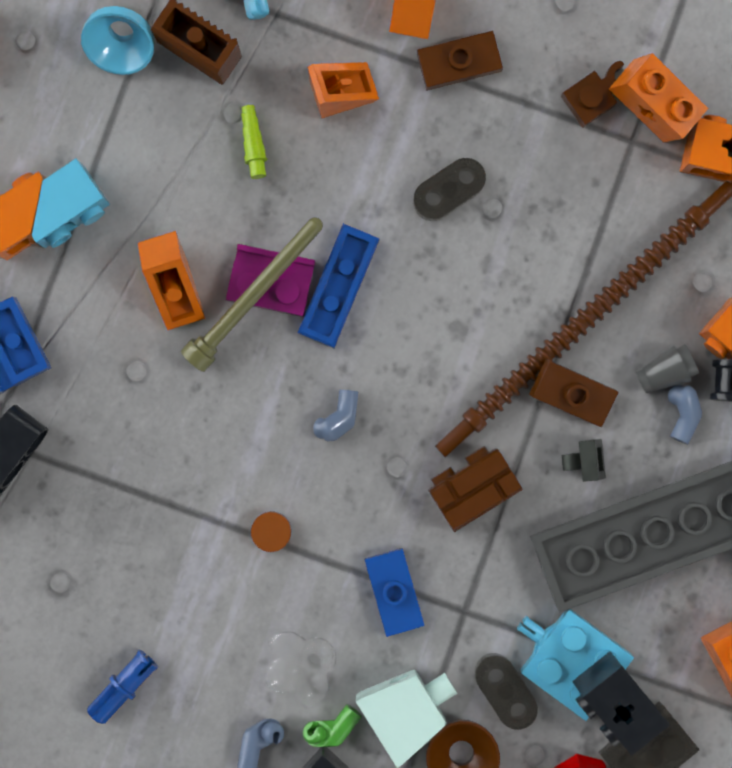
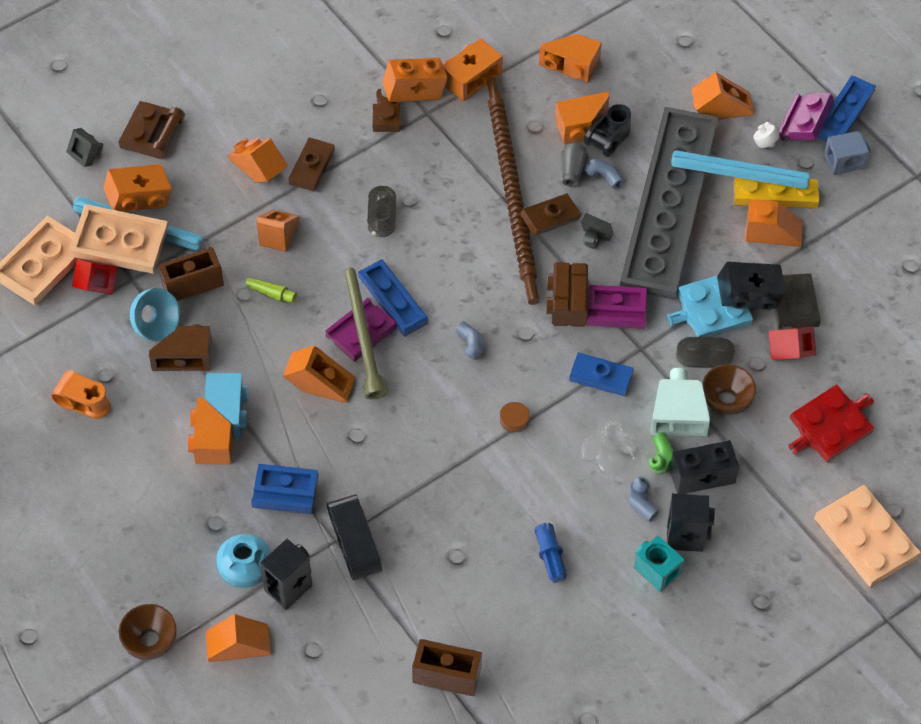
camera: 55 degrees left, 30 degrees down
none -> reddish brown slope [149,324,212,371]
none -> magenta plate [587,285,647,329]

